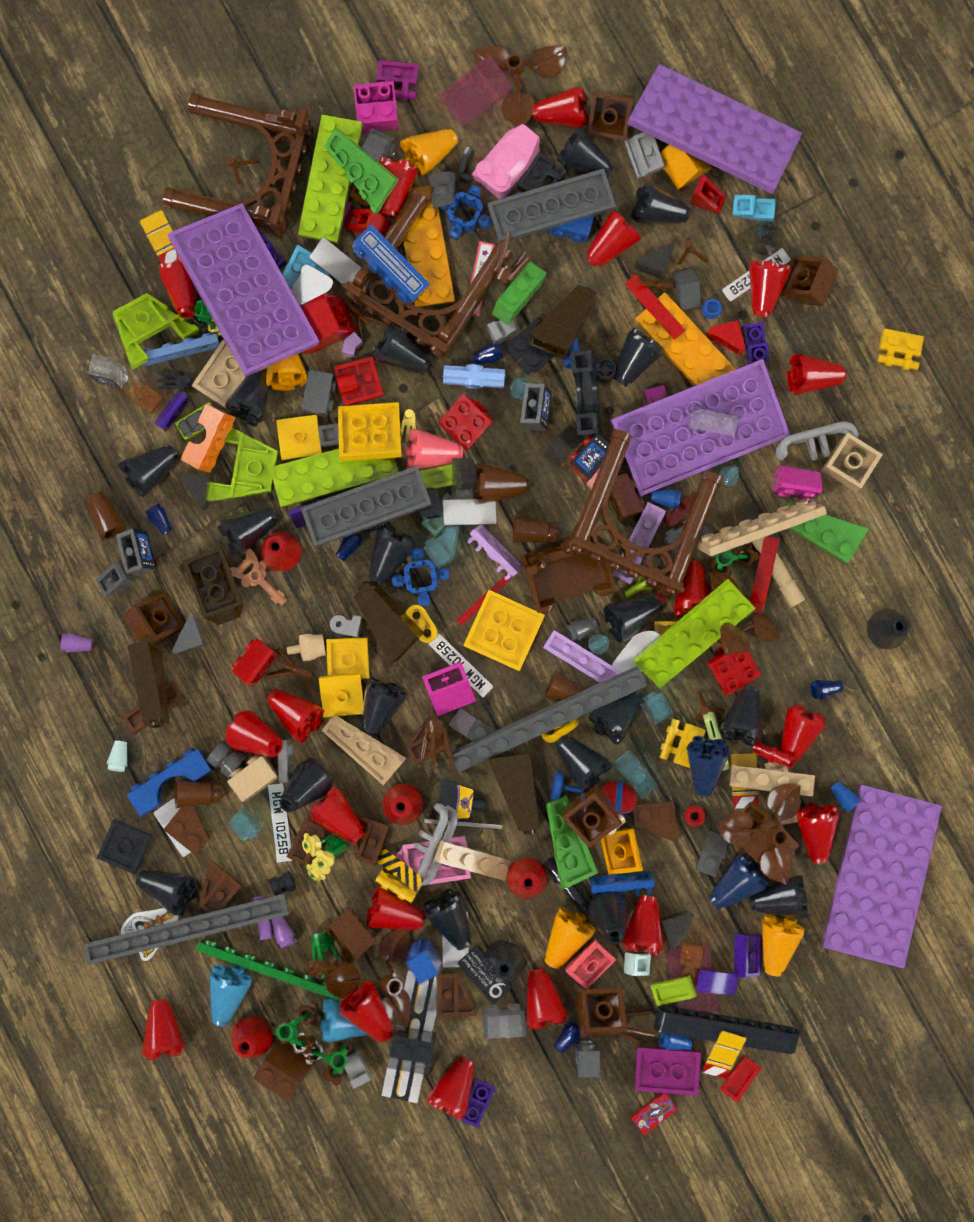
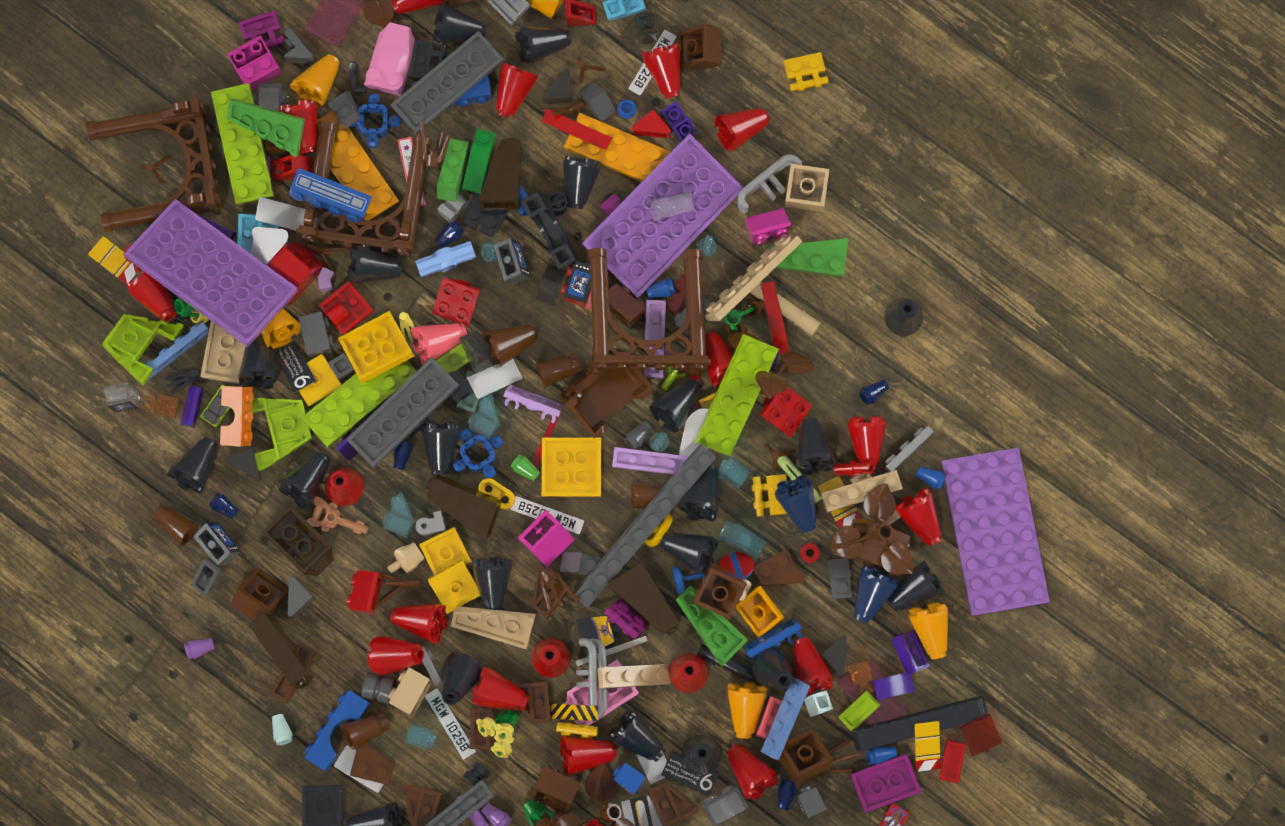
camera: 20 degrees left, 5 degrees down
none -> black sticker [273,342,316,393]
none -> dark grey slope [284,28,316,64]
none -> clear light blue slope [382,491,415,539]
none -> green slope [462,129,496,194]
none -> bright green cone [510,454,540,482]
none -> magenta plate [604,598,649,639]
none -> medium blue plate [761,677,810,760]
none -> light grey plate [884,426,934,472]
none -> clear red piece [960,713,1002,756]

